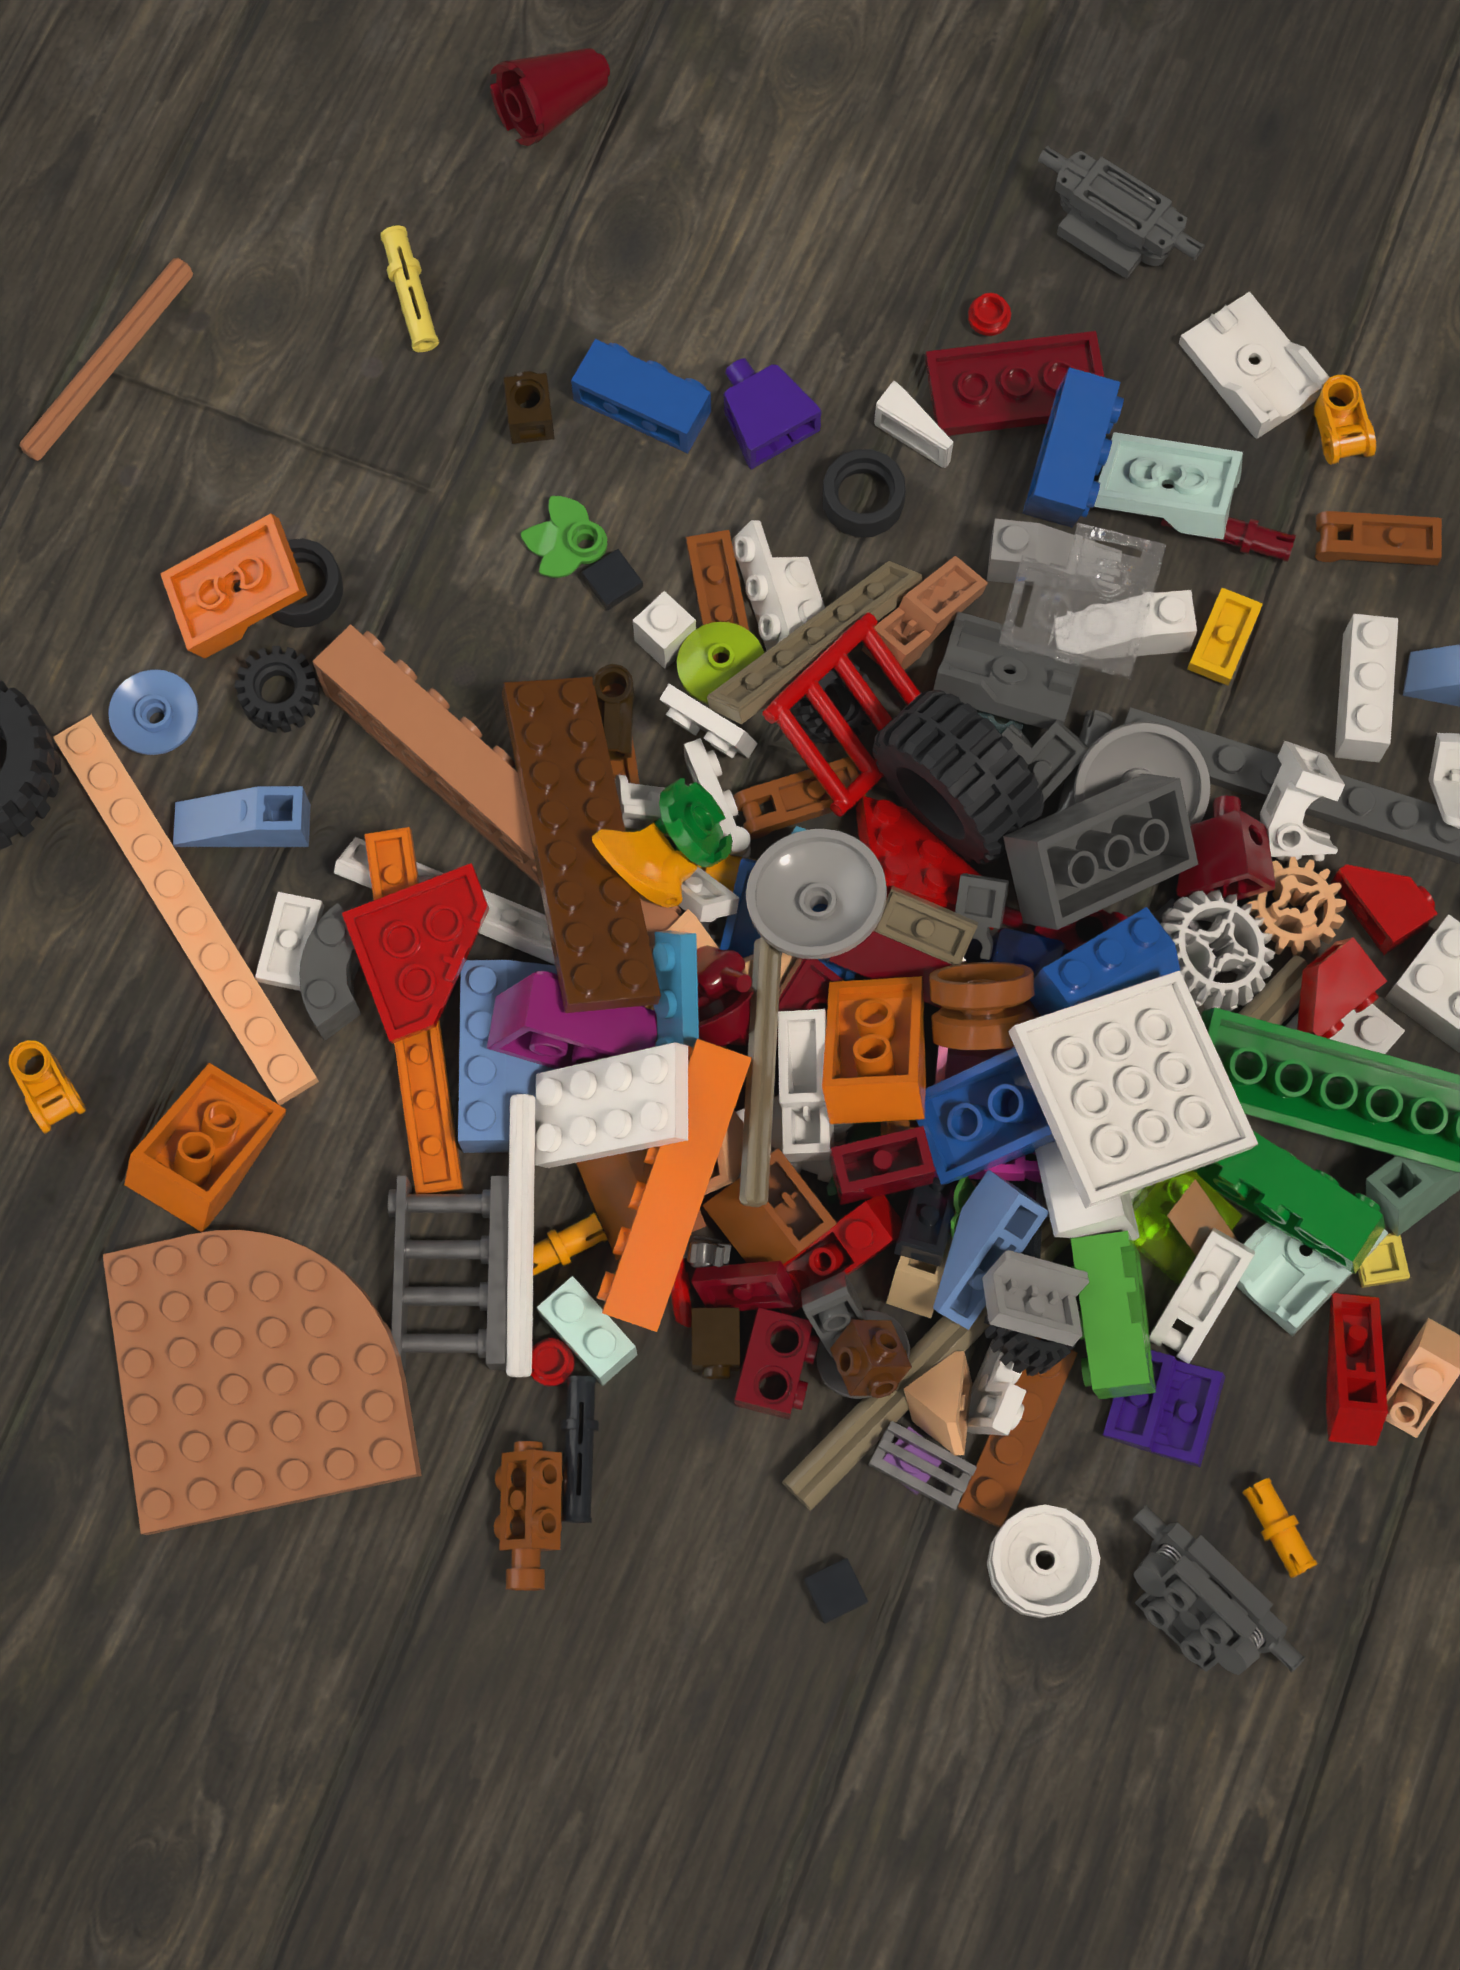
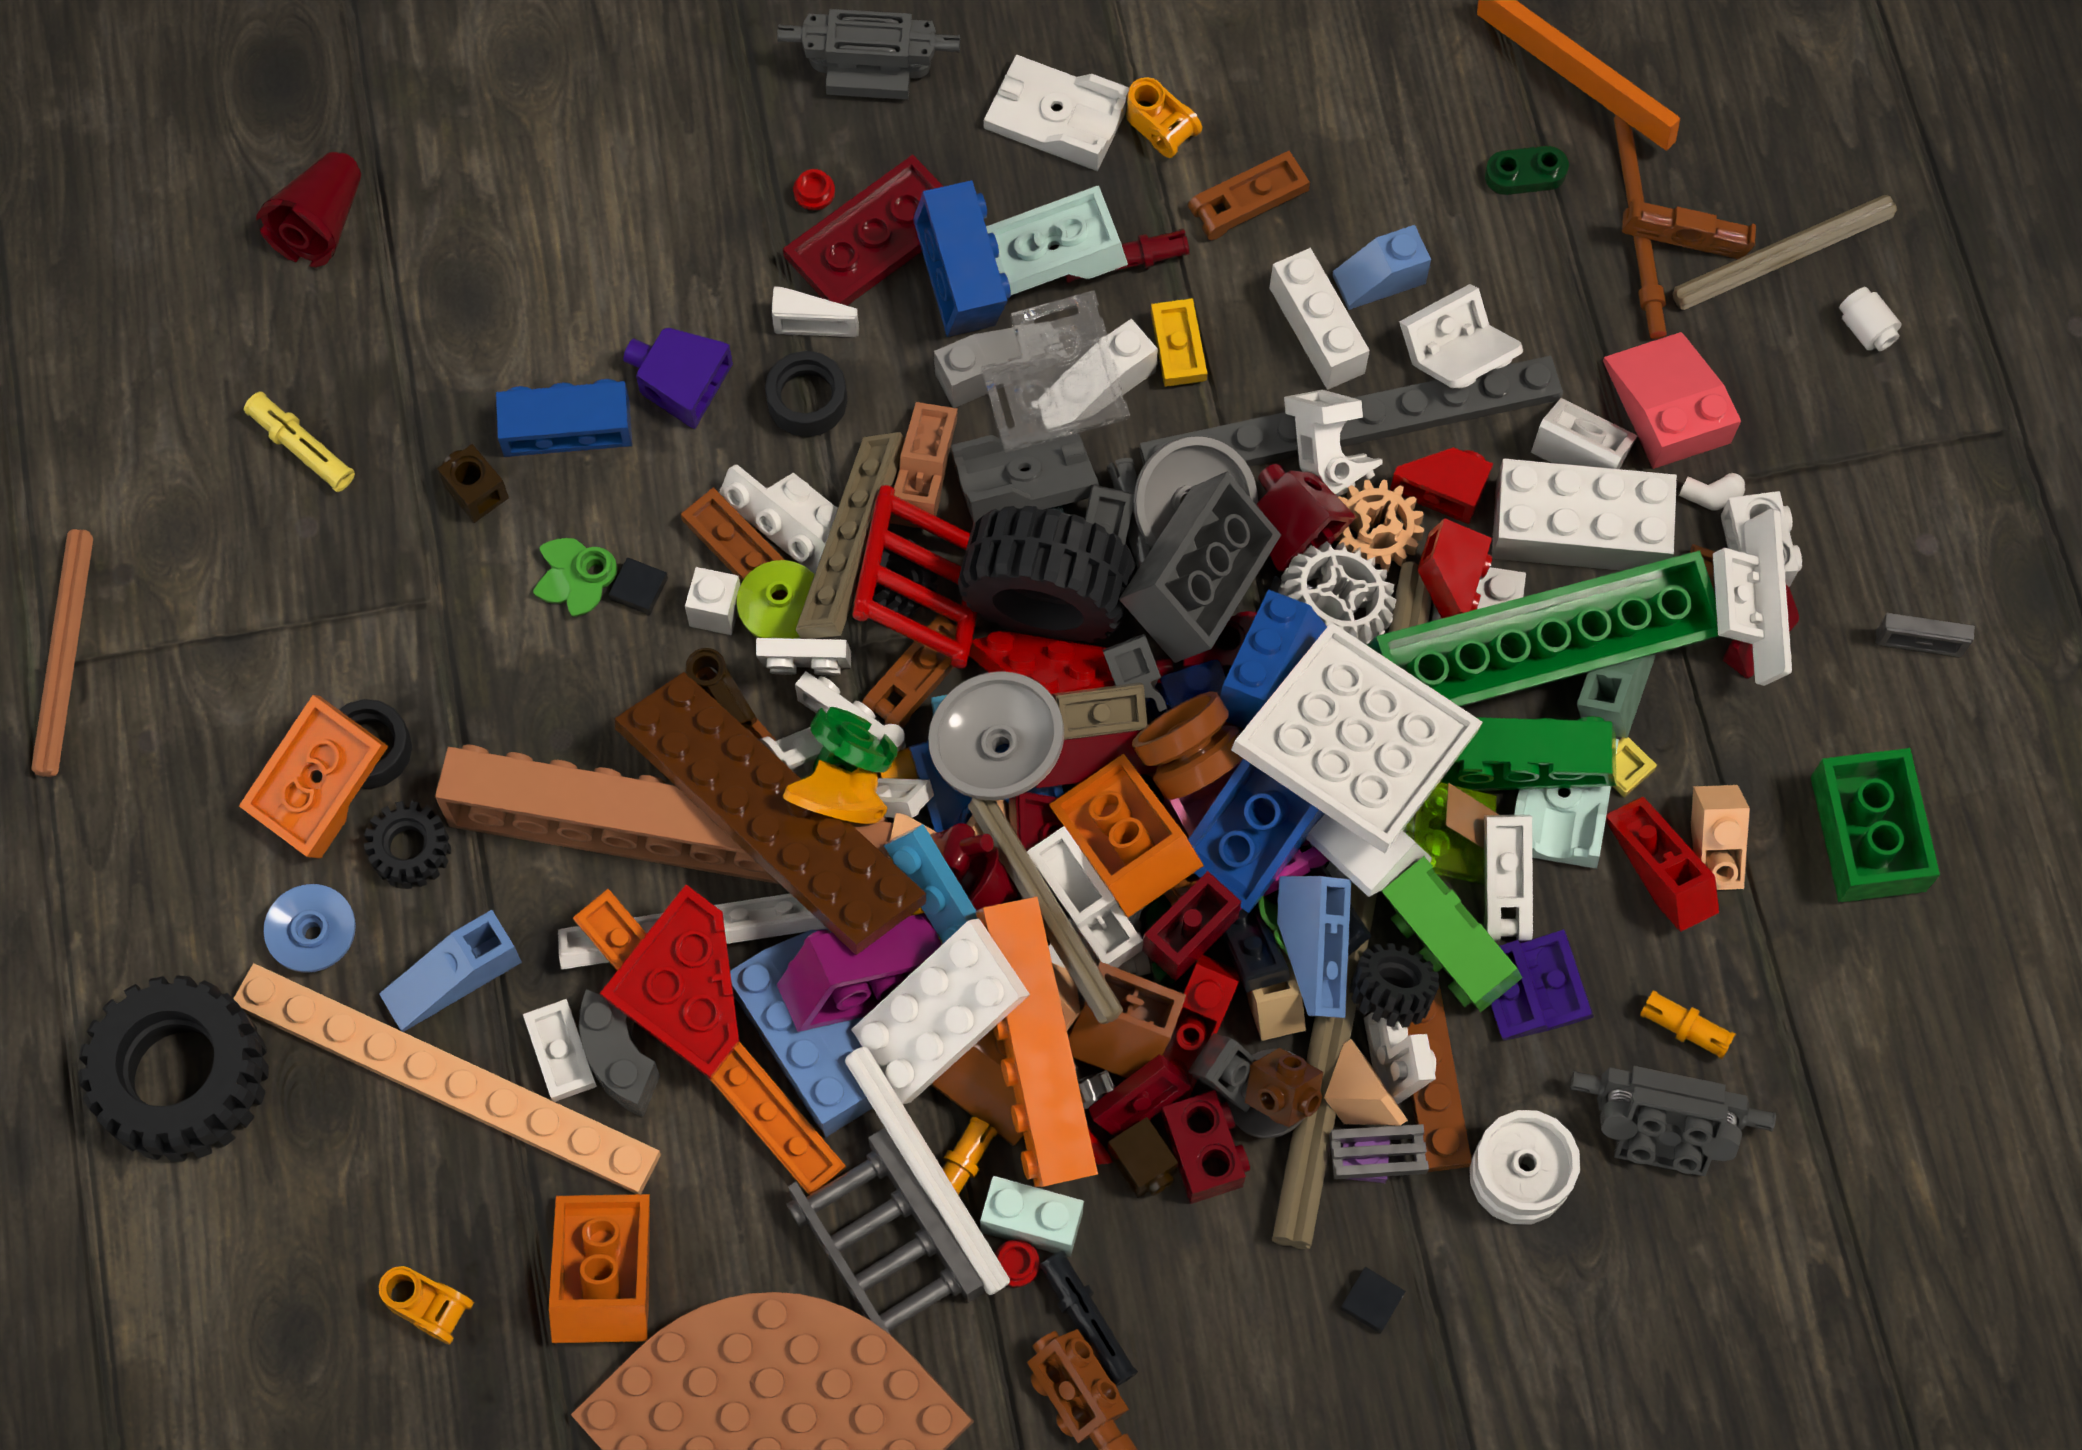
camera: 35 degrees left, 5 degrees down
light grey bracket [982,1250,1089,1347] -> none

